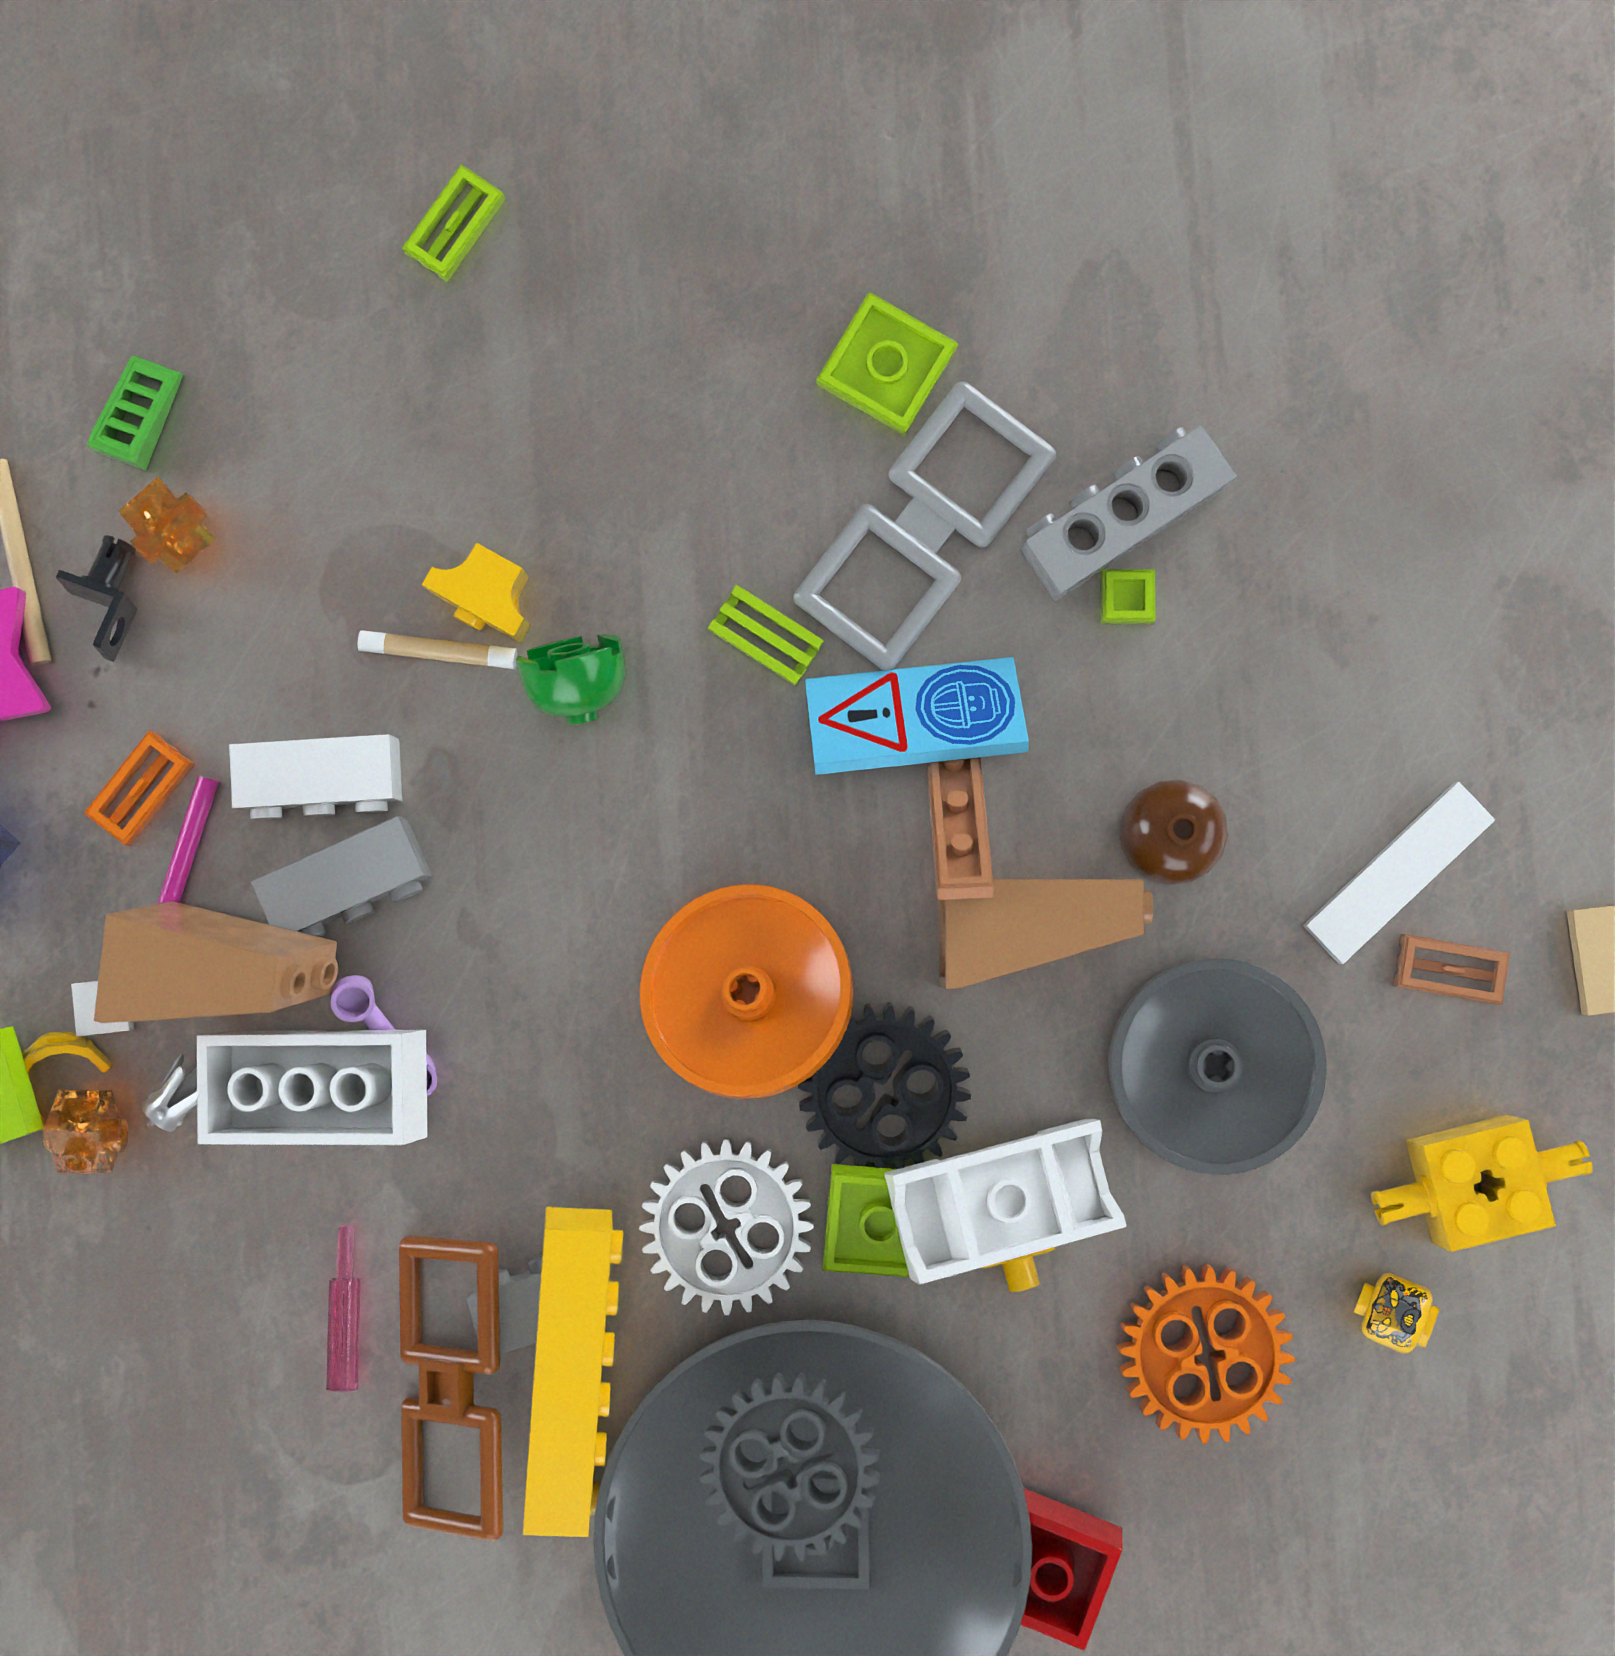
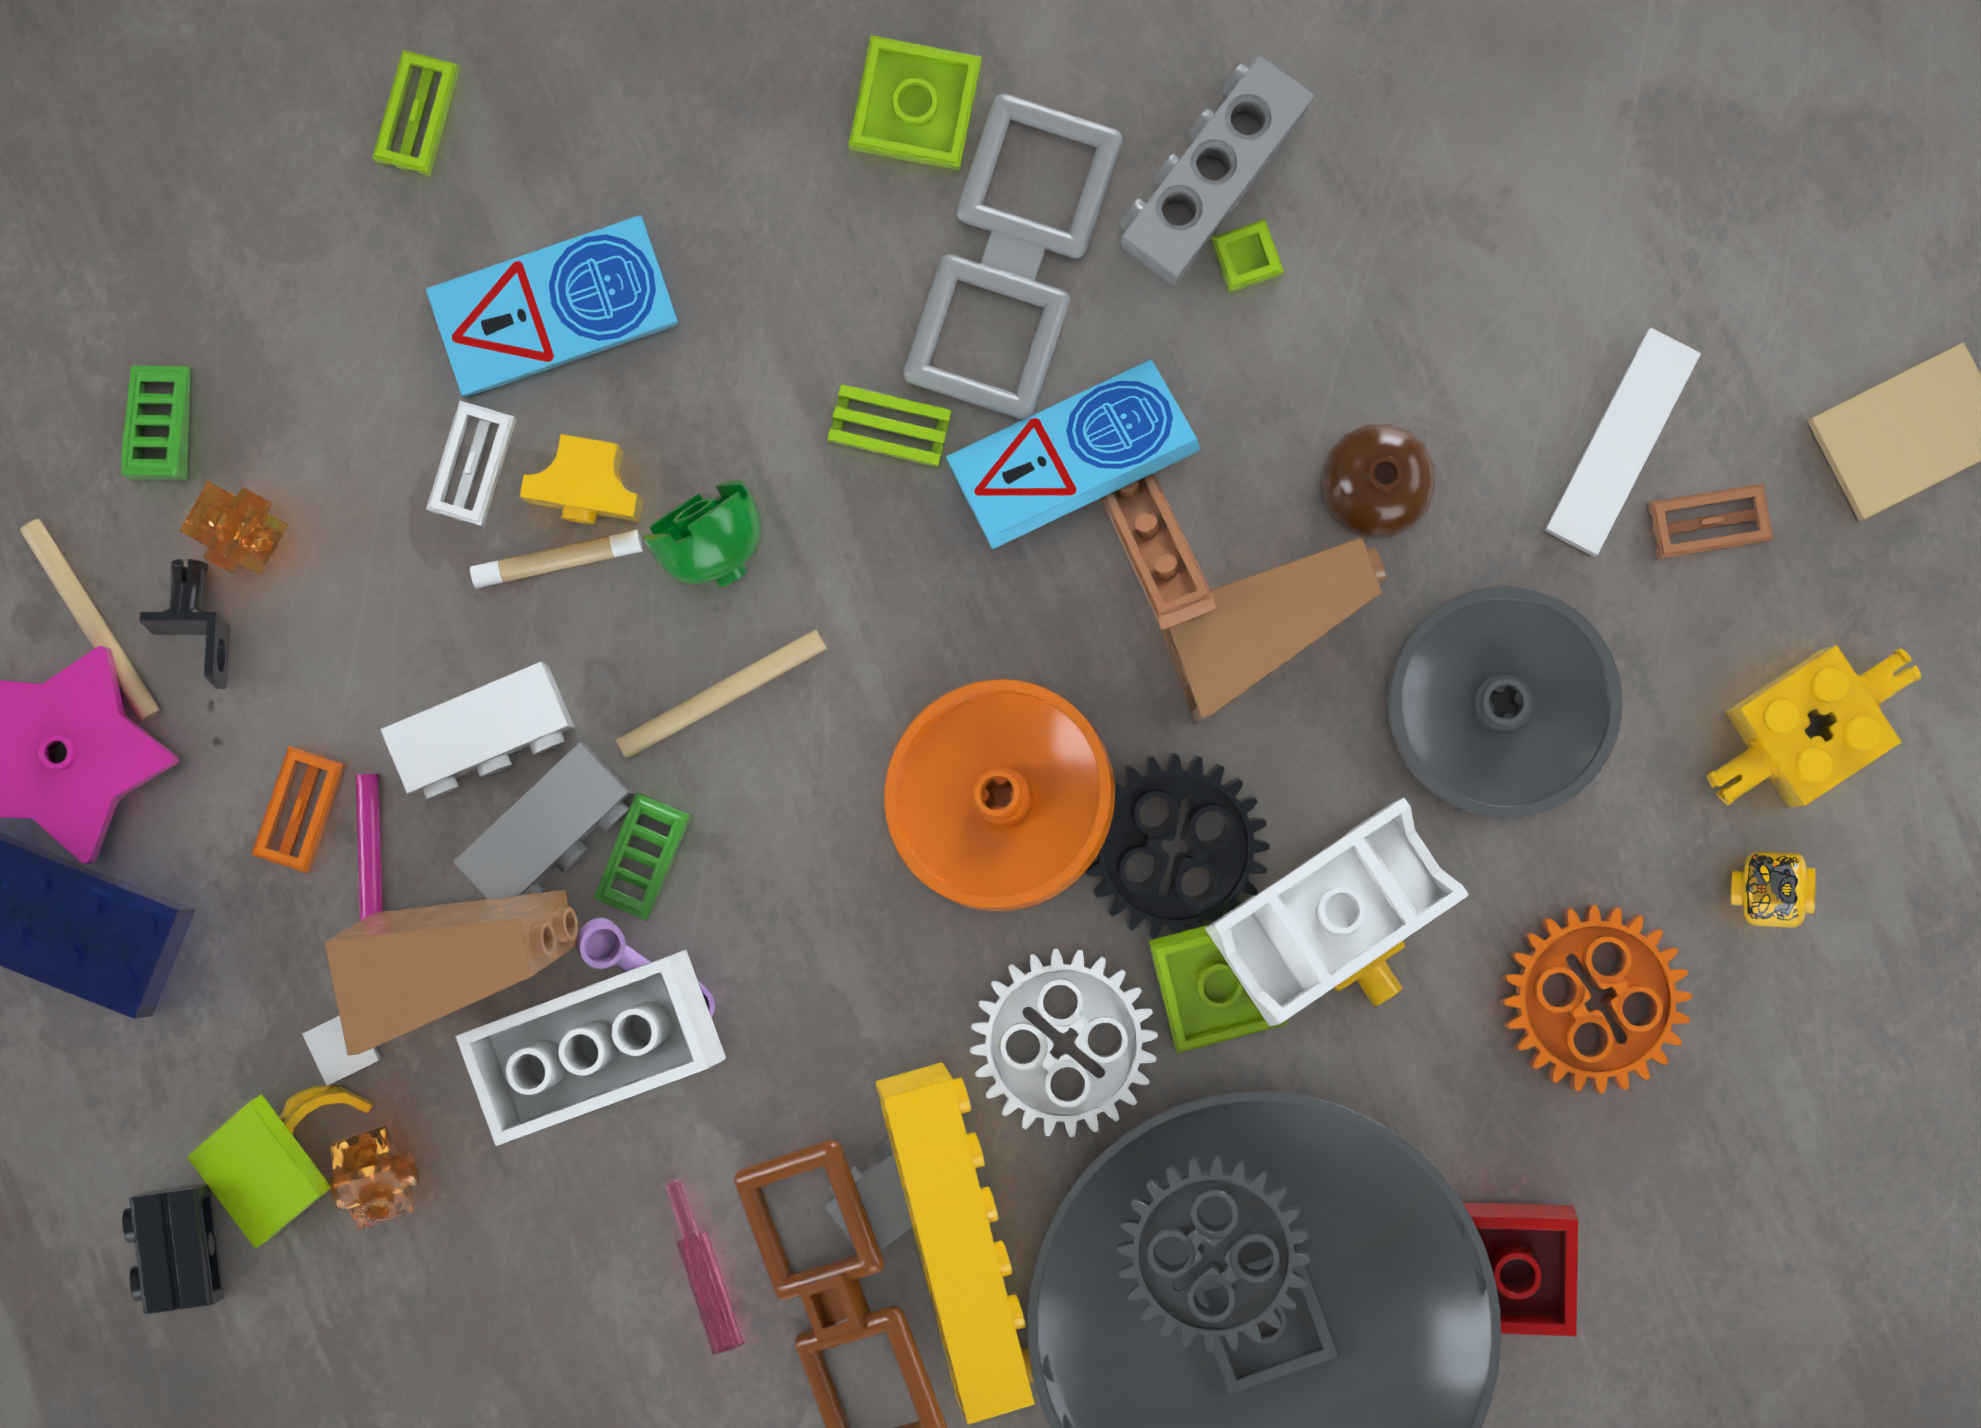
camera: 20 degrees left, 0 degrees up
flat silver piece [142,1052,197,1132] -> none
none -> medium azure tile [426,215,680,398]
none -> white tile [426,401,517,528]
none -> bright green slope [594,792,693,921]
none -> tan bar [616,629,827,759]

